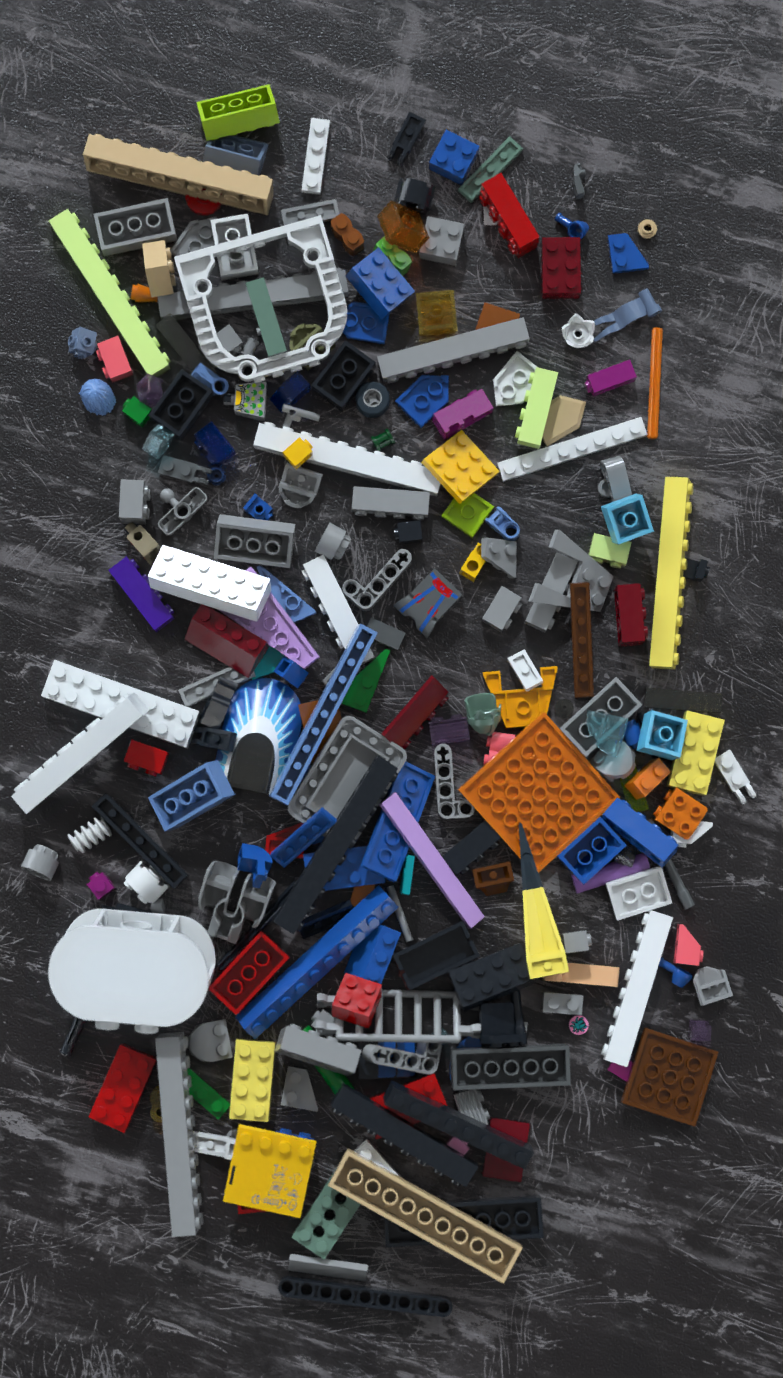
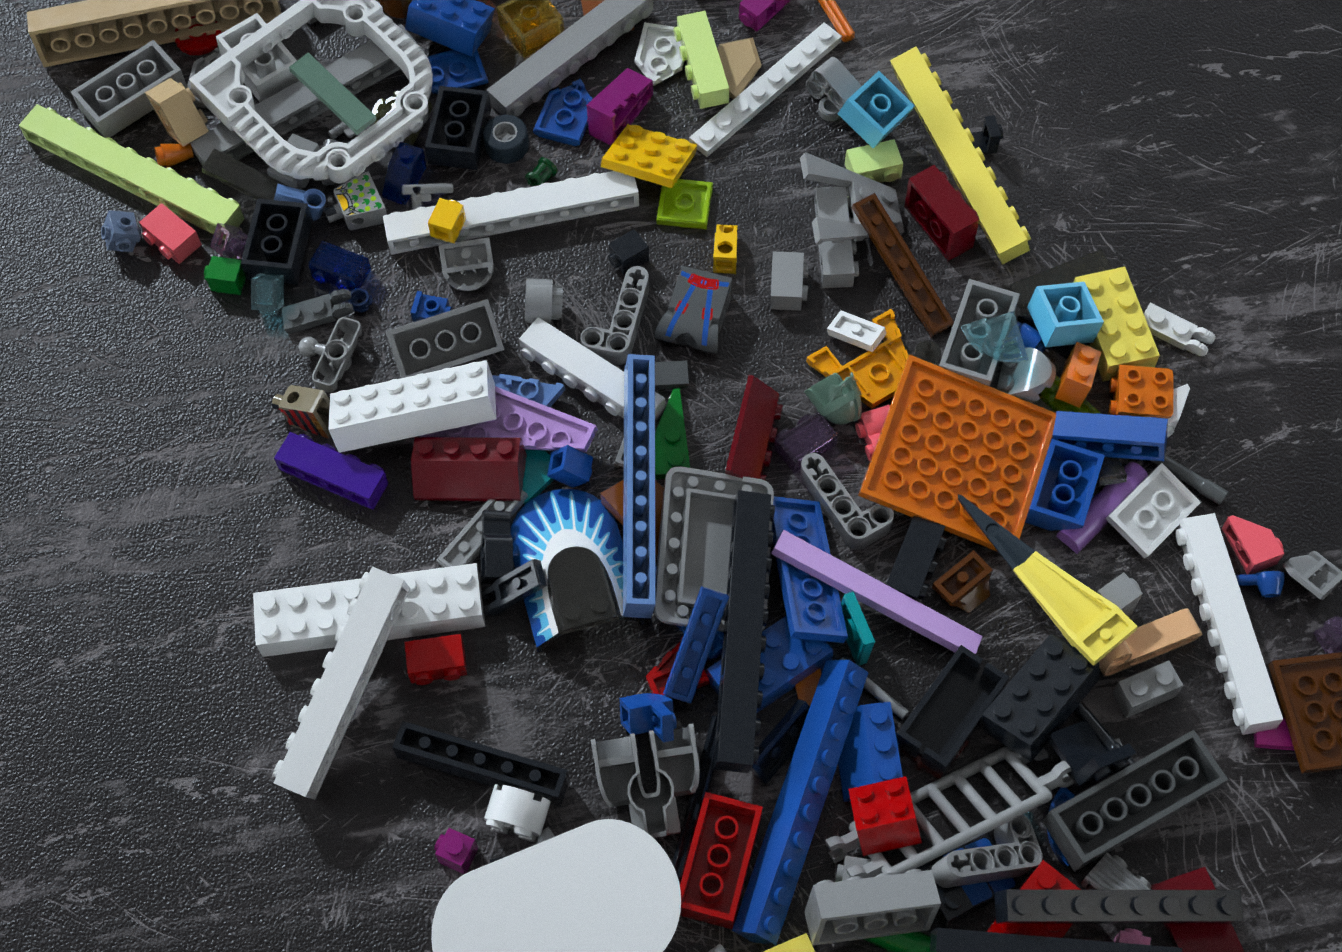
camera: 25 degrees left, 20 degrees down
light grey piece [21,844,59,881] -> none
white piece [67,815,112,853] -> none
medium blue hair [79,379,116,416] -> none
light grey brick [119,479,151,525] -> none
medium blue brick [148,760,235,832] -> none
light grey brick [352,486,430,521] -> none
light grey wing [481,538,517,579] -> none
medium blue piece [485,506,520,541] -> none
tile [569,1015,589,1035] -> none

